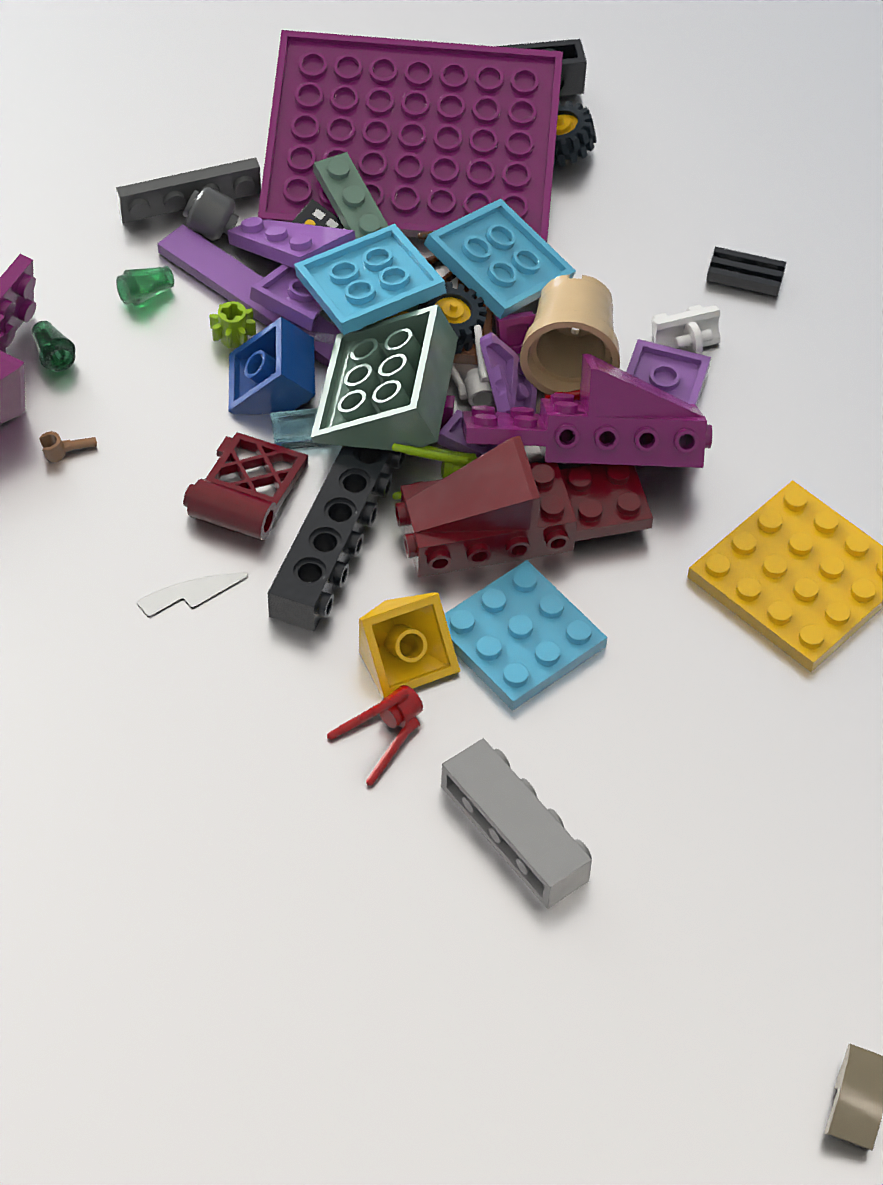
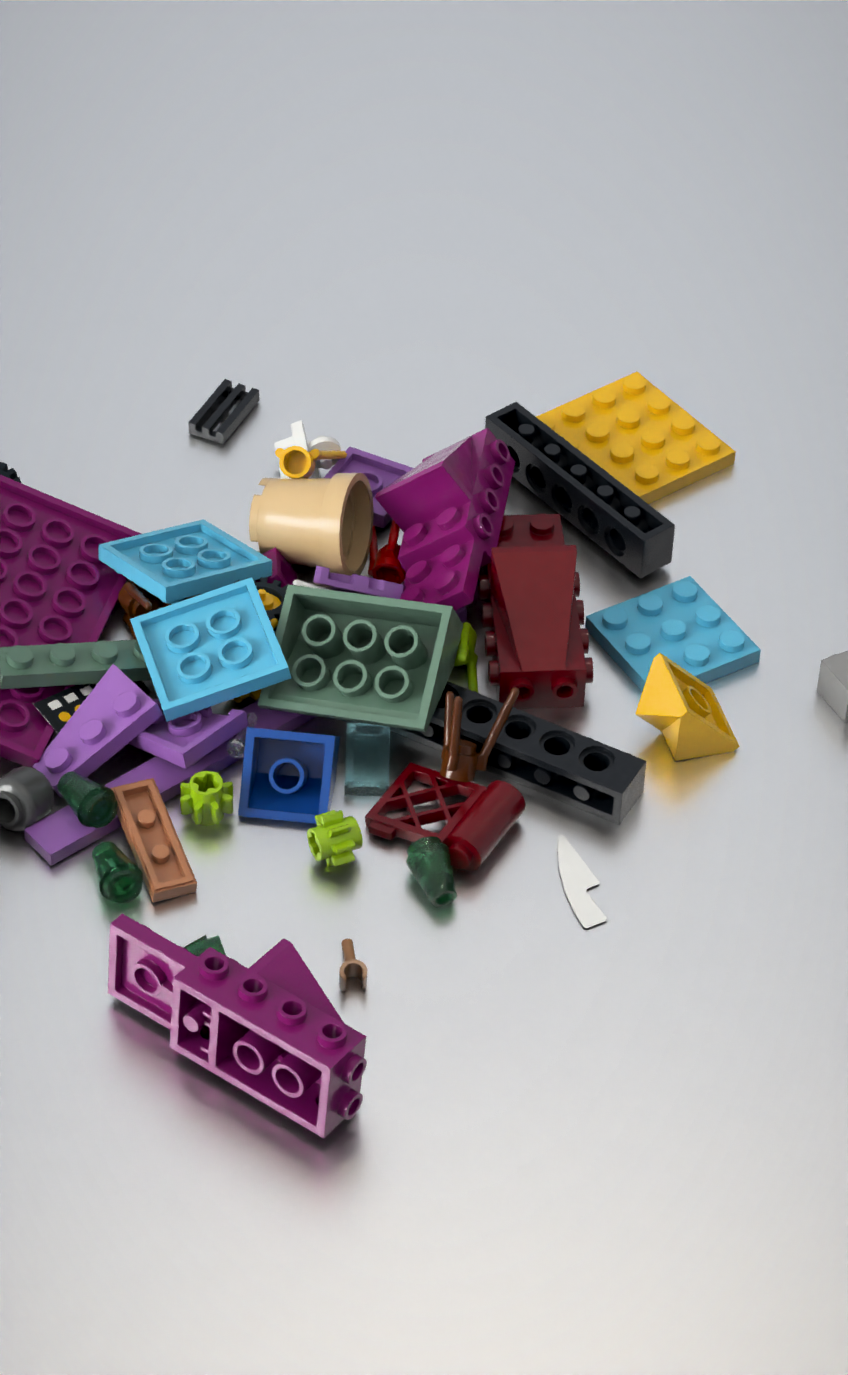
camera: 80 degrees left, 10 degrees down
red plant [327,685,423,786] -> none
none -> clear green cone [57,771,118,828]
none -> nougat tile [110,778,197,903]
none -> yellow plant [275,446,347,479]
none -> lime gear [307,810,363,867]
none -> clear green cone [406,836,457,907]
none -> reddish brown plant [440,687,520,782]
none -> black brick [485,402,675,578]

